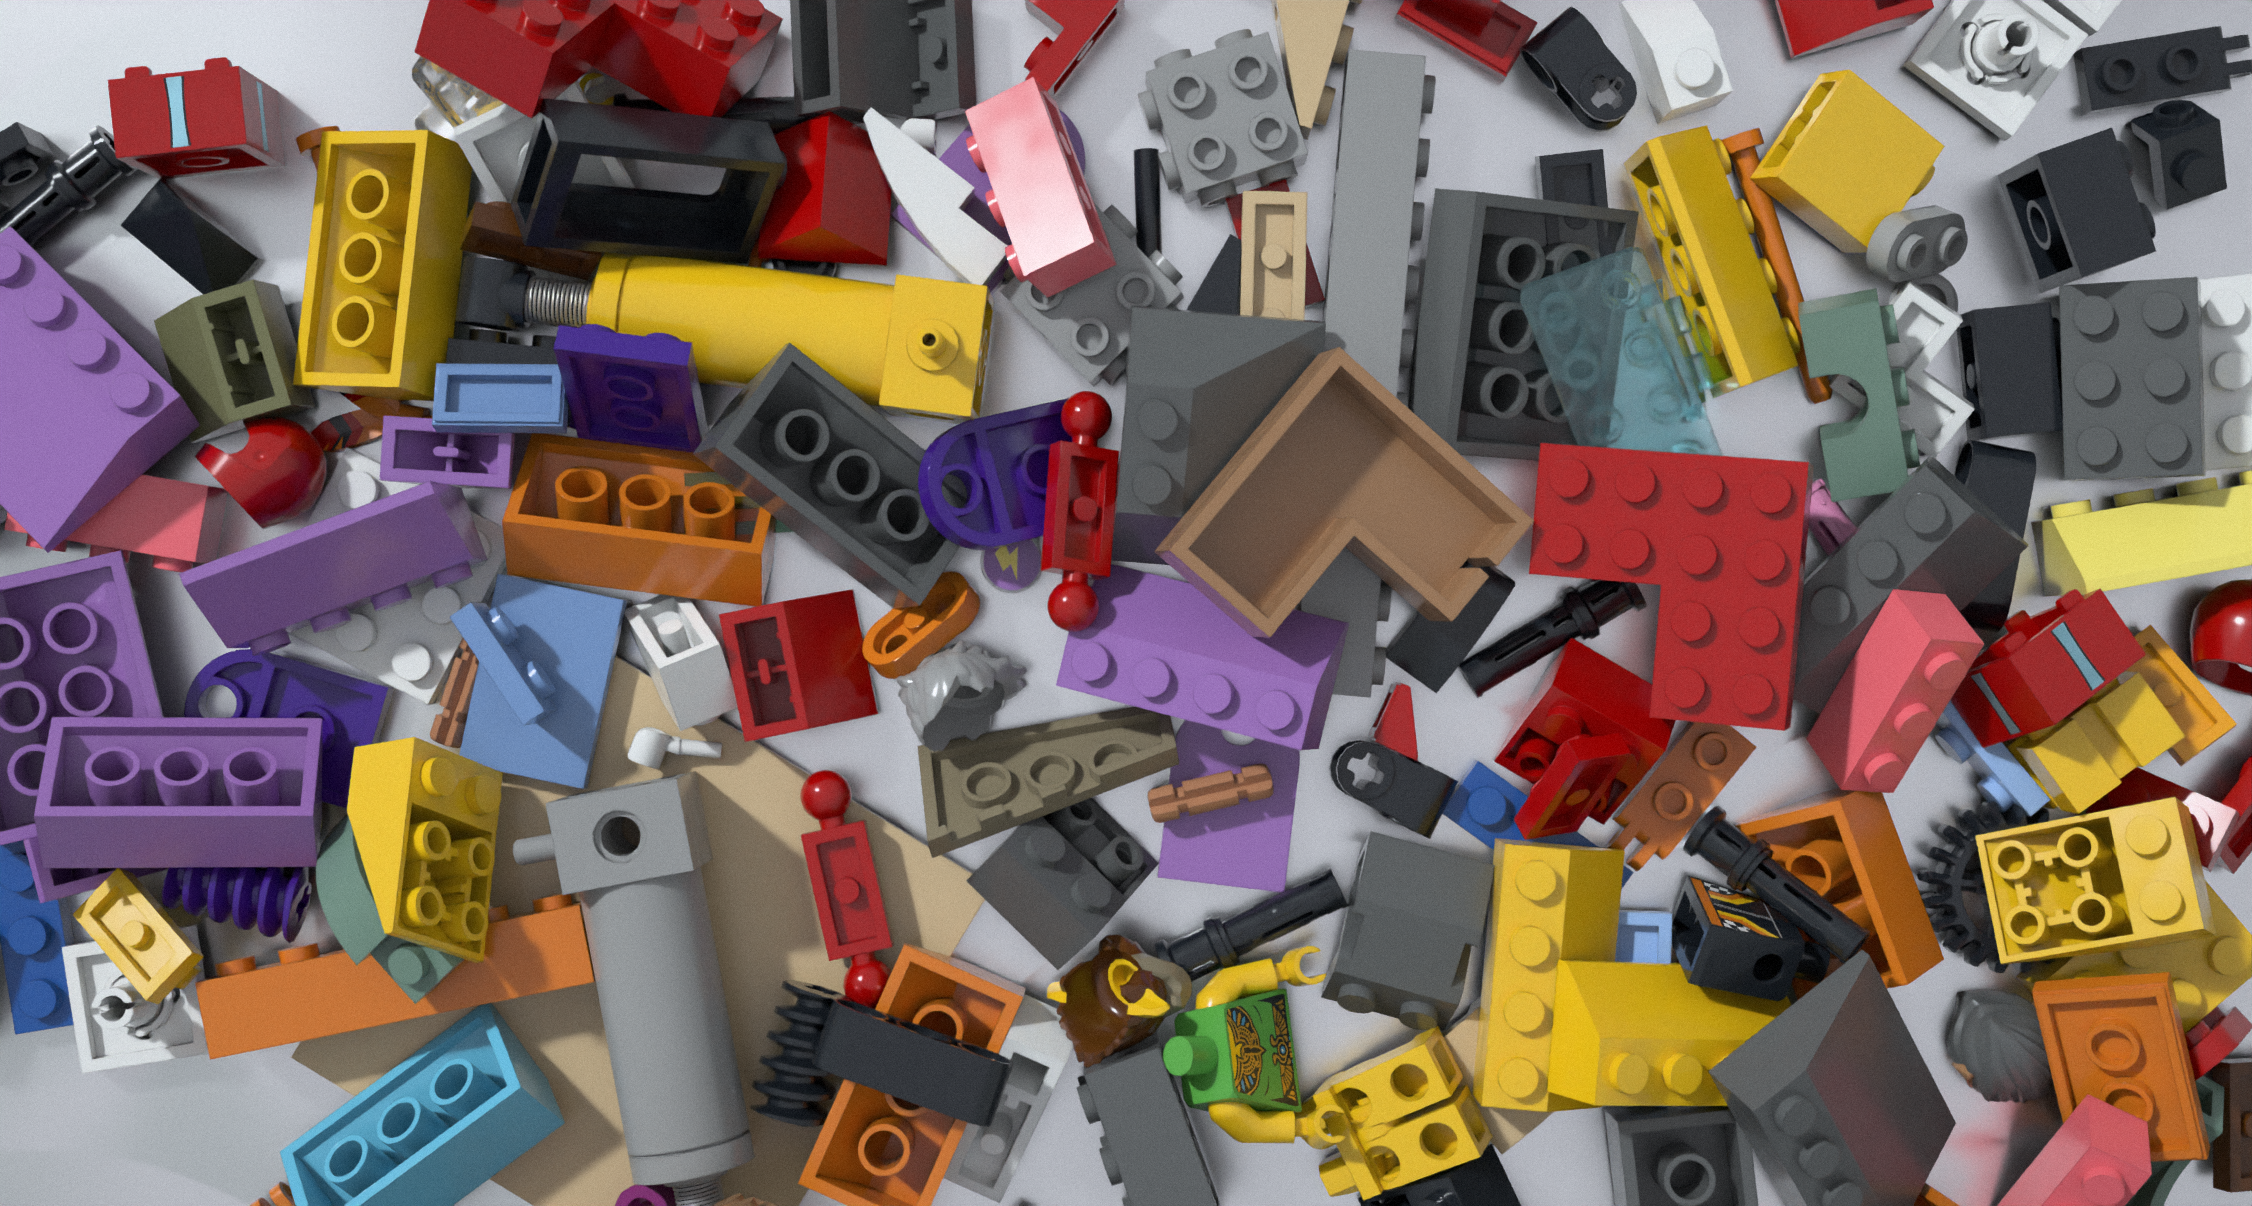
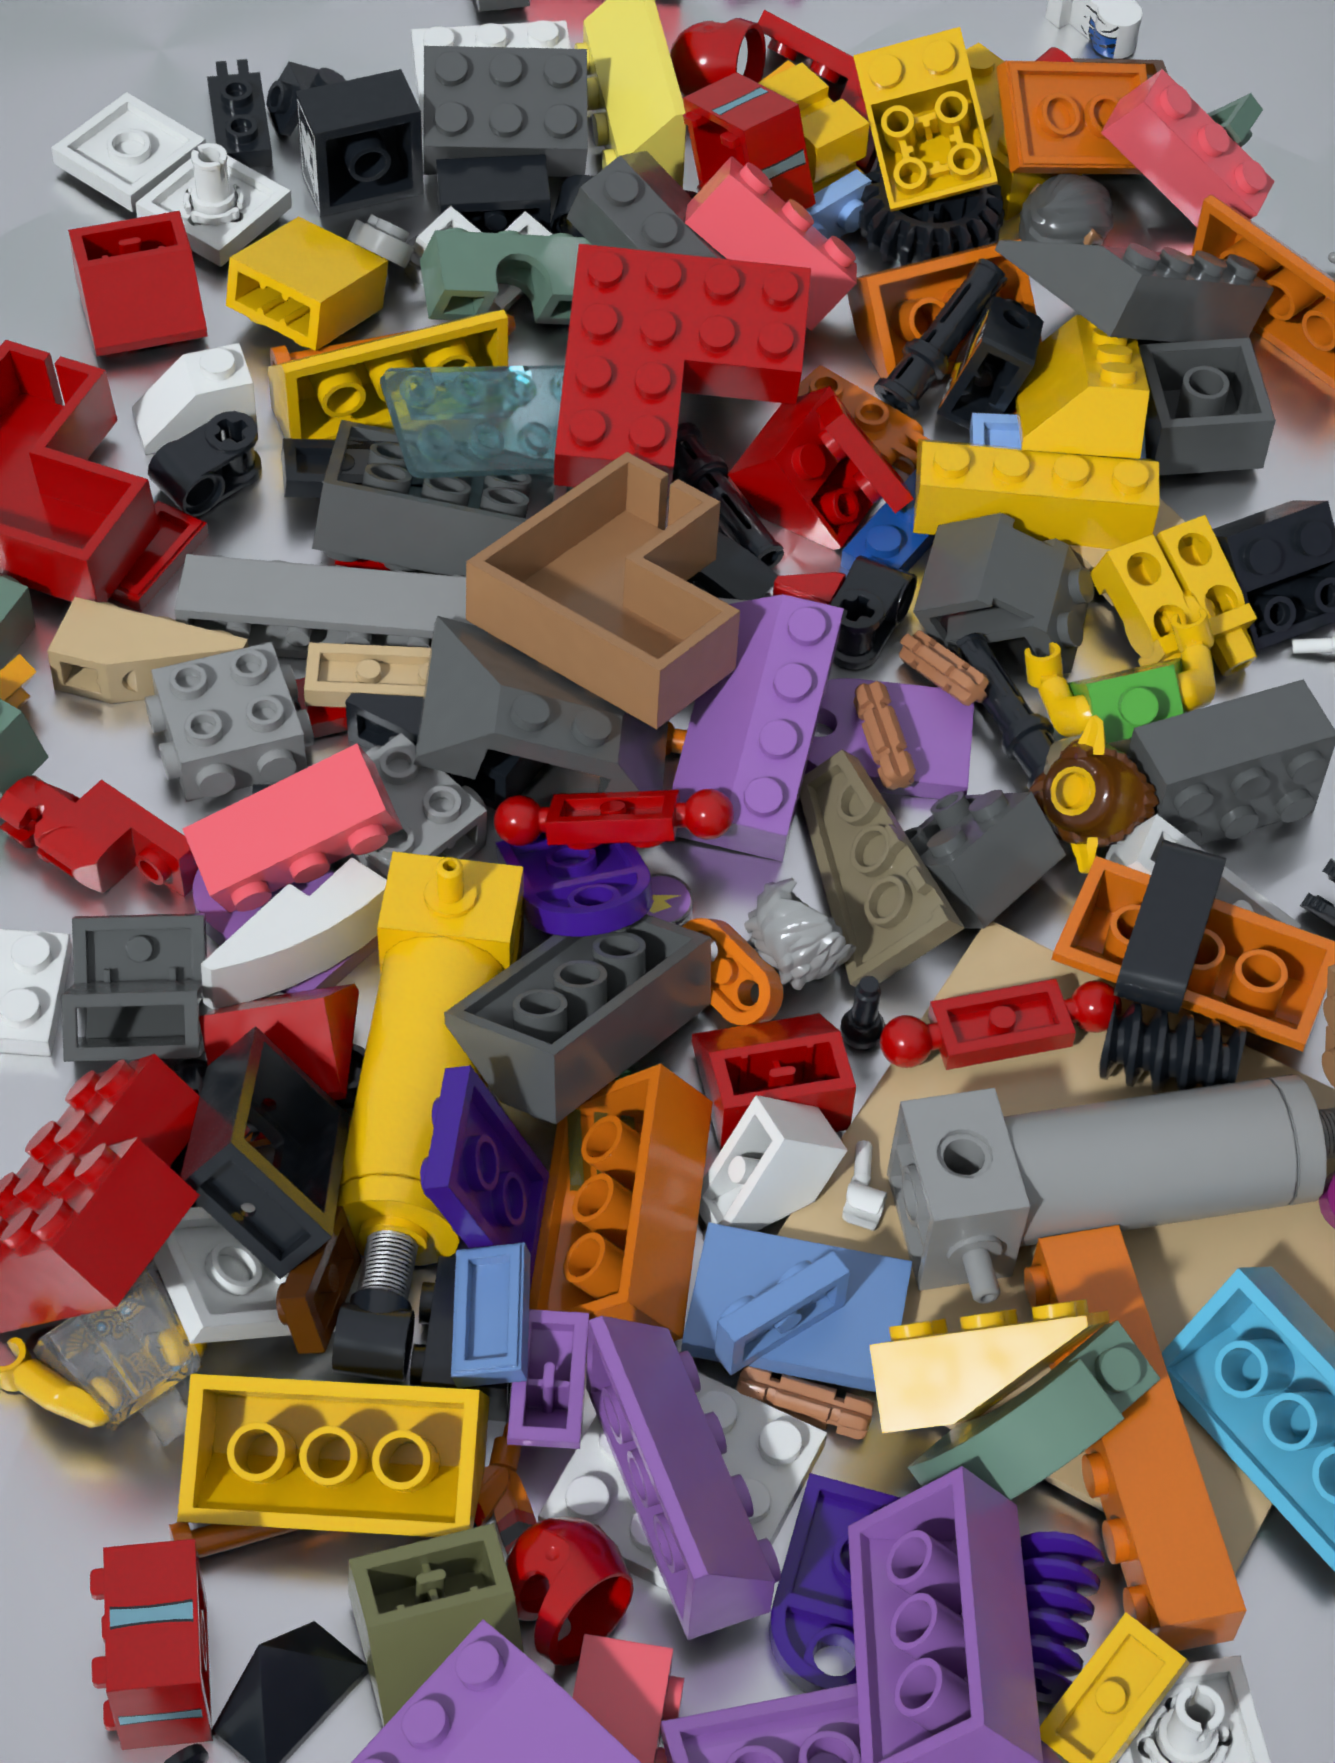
camera: 90 degrees left, 35 degrees down
none -> black piece [840,976,886,1050]
none -> nougat axle [899,631,989,706]

